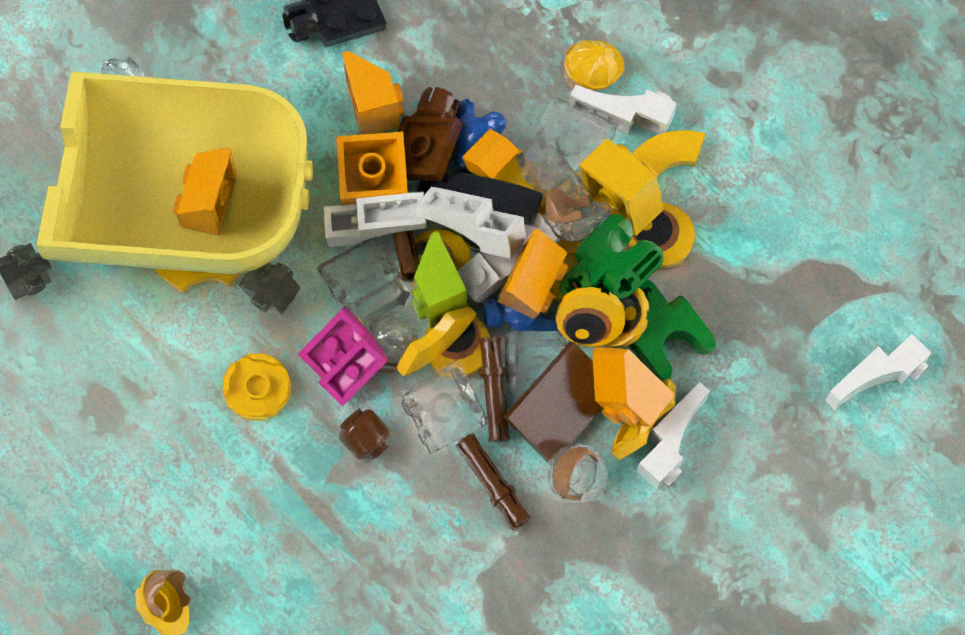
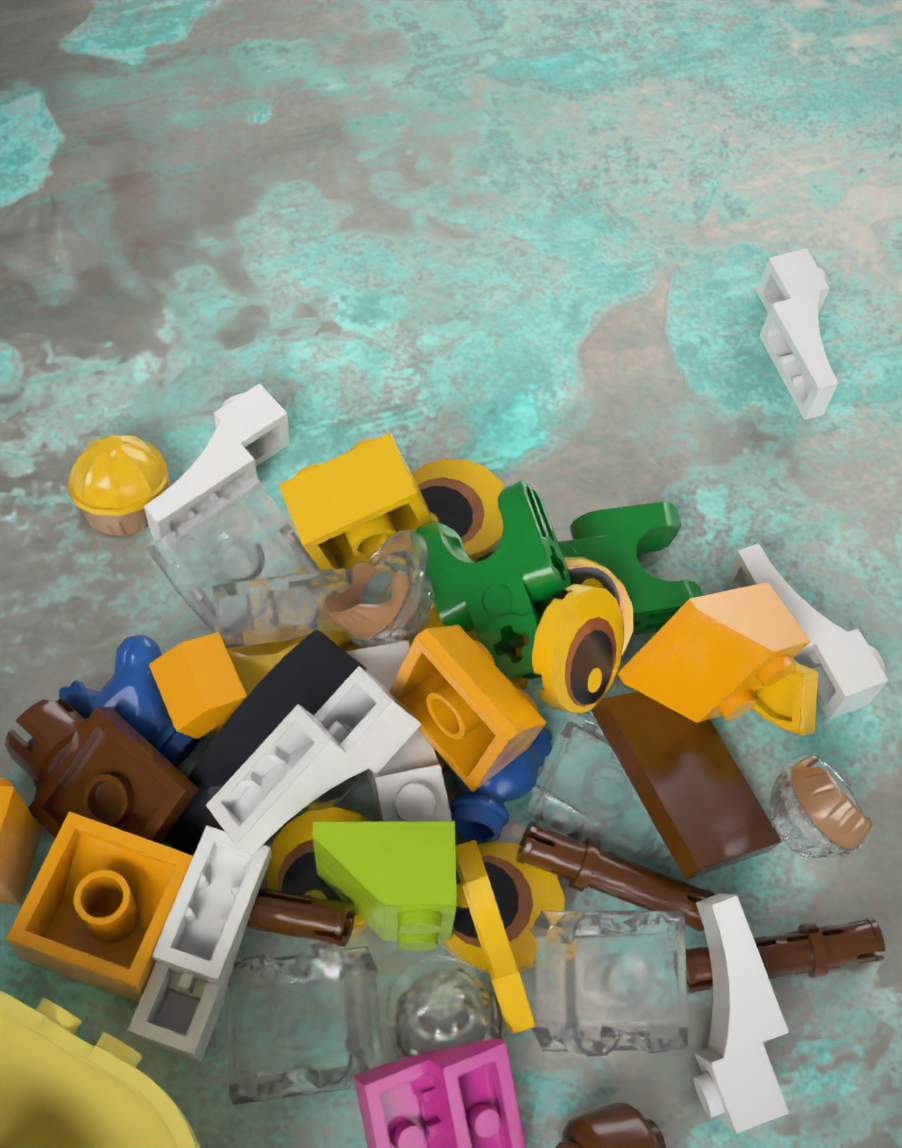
camera: 70 degrees left, 10 degrees down
yellow tile [632,130,706,178] -> none
none -> white slope [693,893,789,1134]

